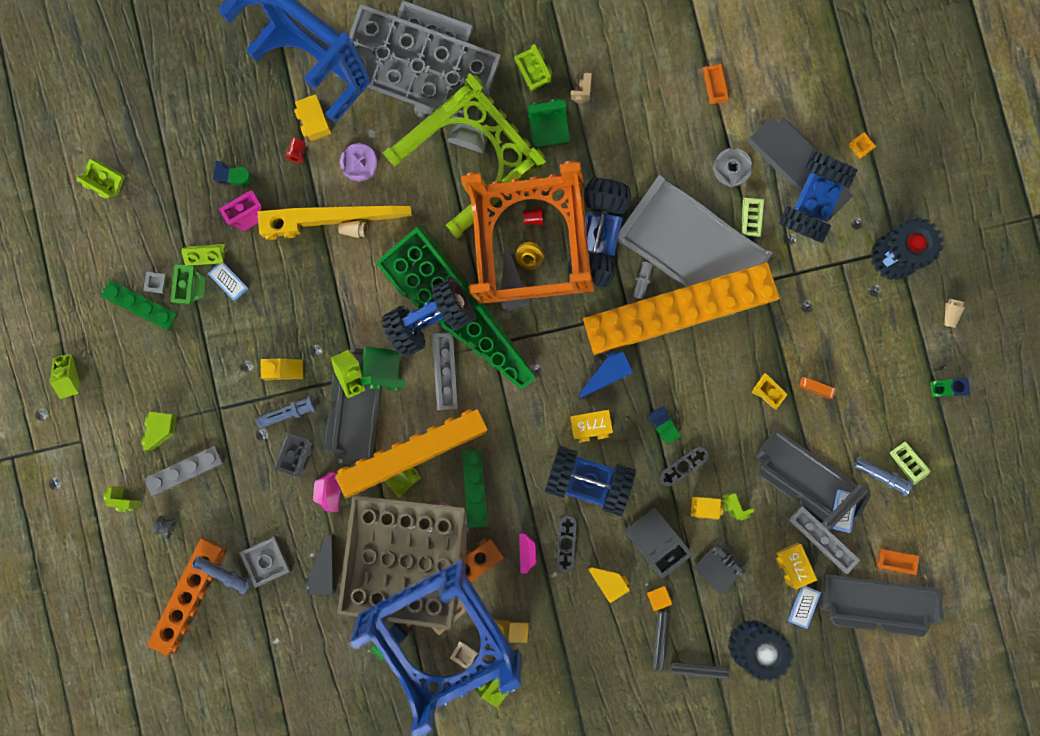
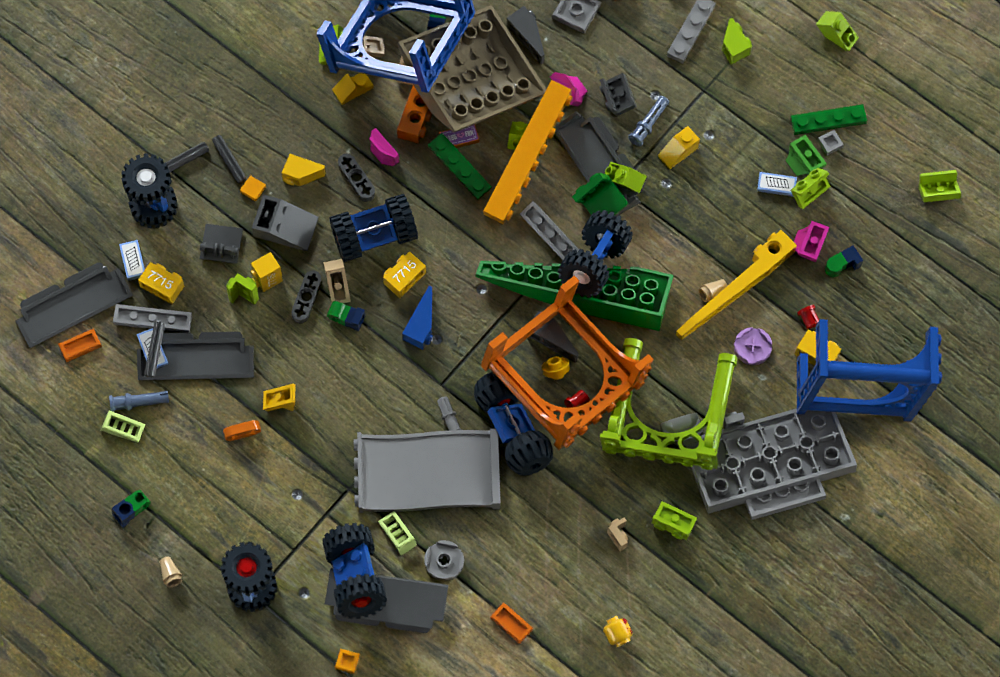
camera: 140 degrees right, 15 degrees down
green bracket [527,99,570,148] -> none
light orange plate [583,262,779,355] -> none
none -> tan slope [323,259,351,303]
none -> yellow head [603,616,633,647]

